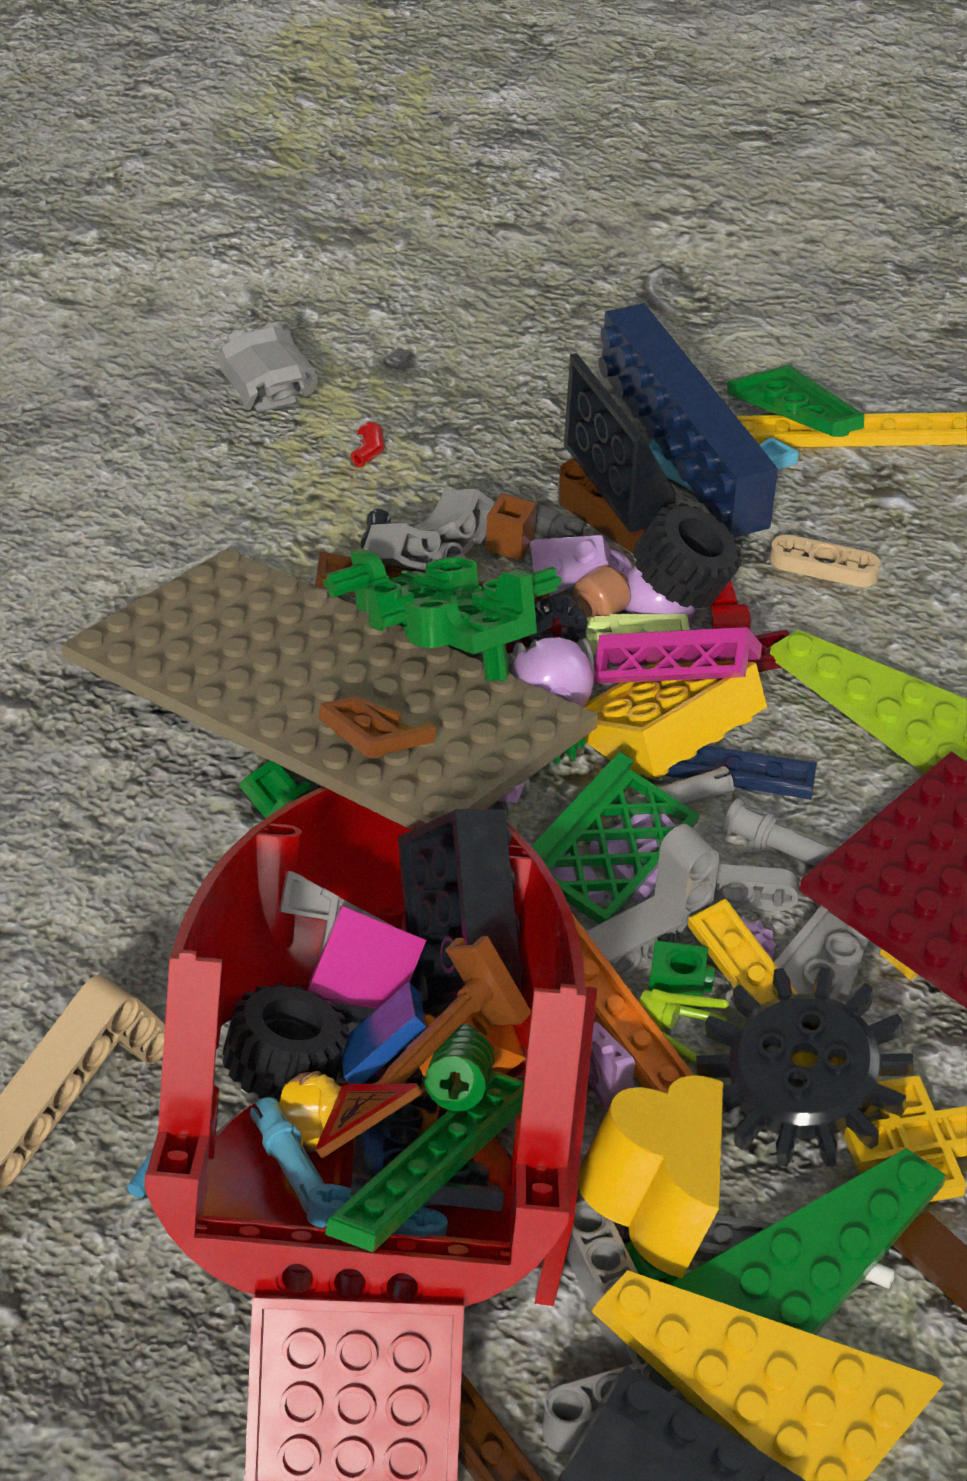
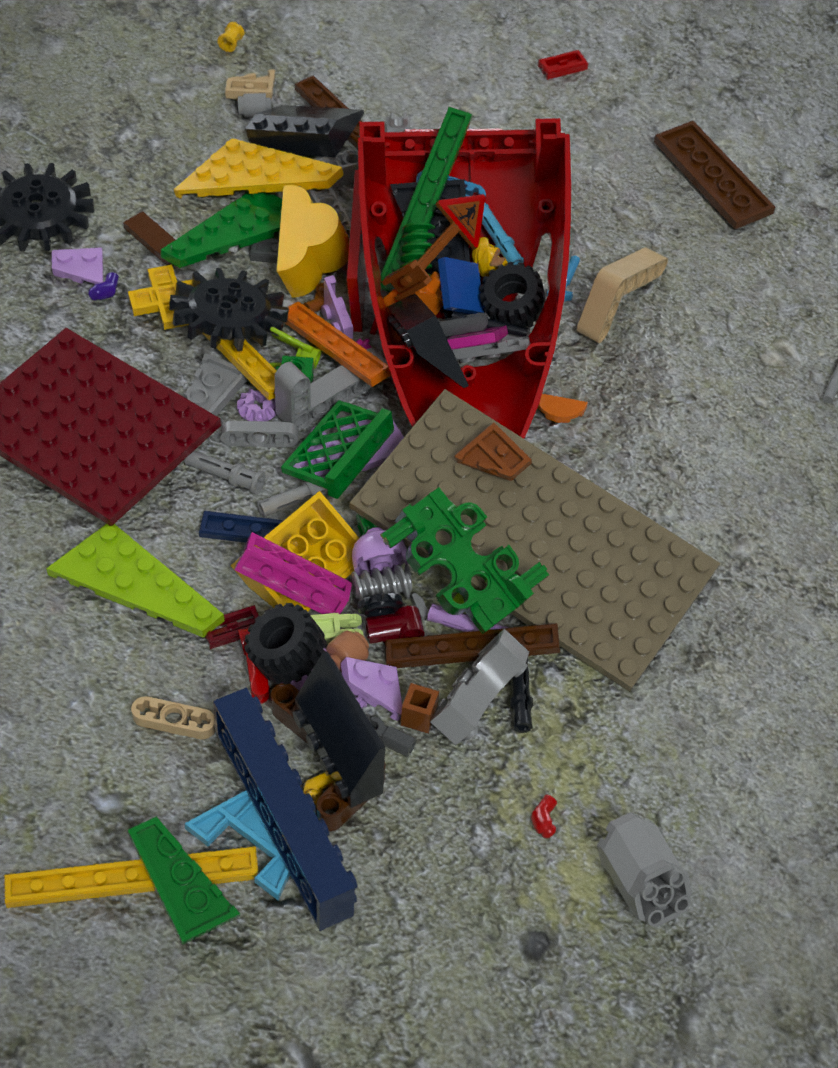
camera: 175 degrees right, 10 degrees up
none -> dark grey bar [440,313,488,337]

